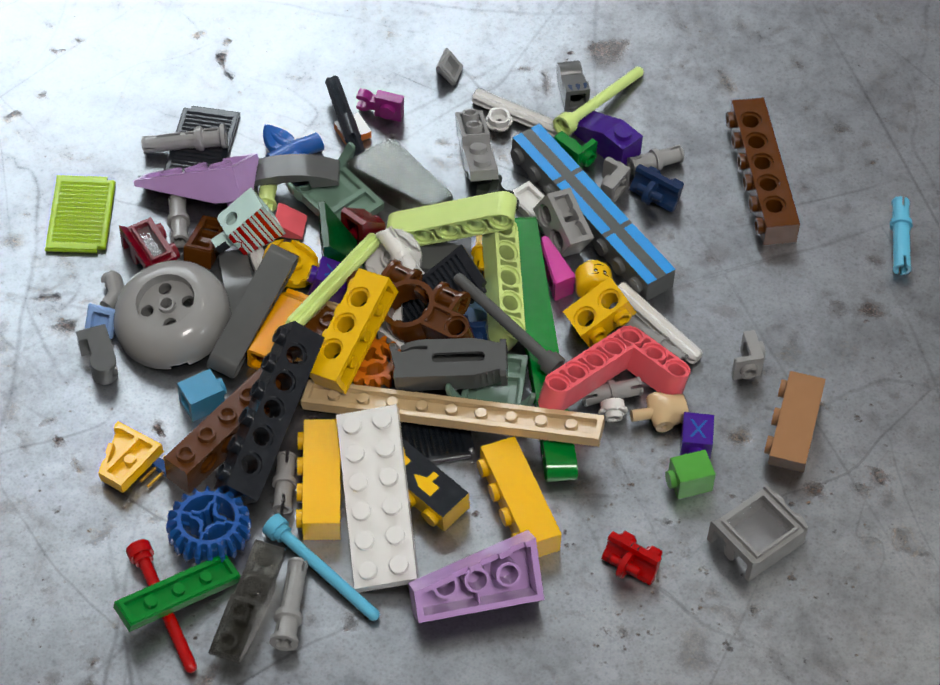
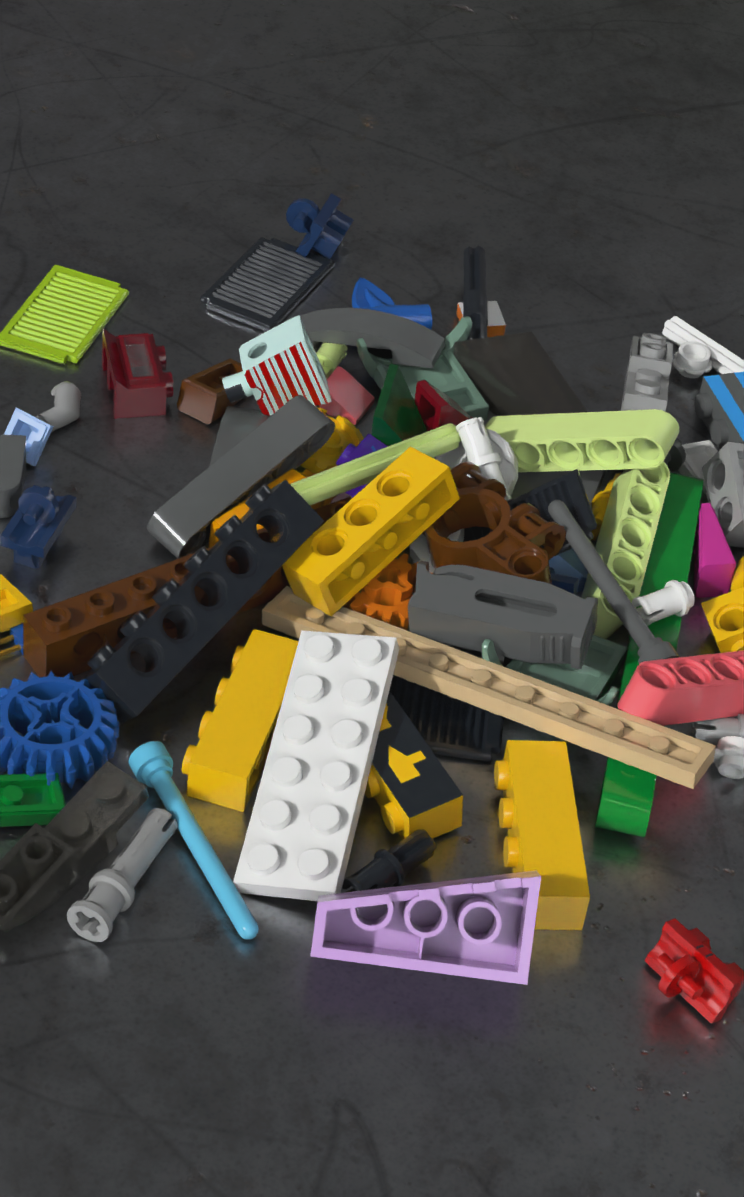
camera: 15 degrees right, 10 degrees down
light grey brick [114,260,231,370] -> none
lavender wedge [133,153,259,206] -> none
light grey pin [141,123,228,154] -> none
light grey pin [167,195,190,248] -> none
dark azure brick [177,369,227,422] -> none
light grey pin [272,451,297,515] -> none
magenta plate [356,88,404,122] -> none
light grey slope [436,48,463,86] -> none
none -> dark blue hips [0,485,76,569]
none -> dark blue hips [286,193,354,260]
none -> black axle [342,830,437,893]
none -> white pin [632,580,695,626]

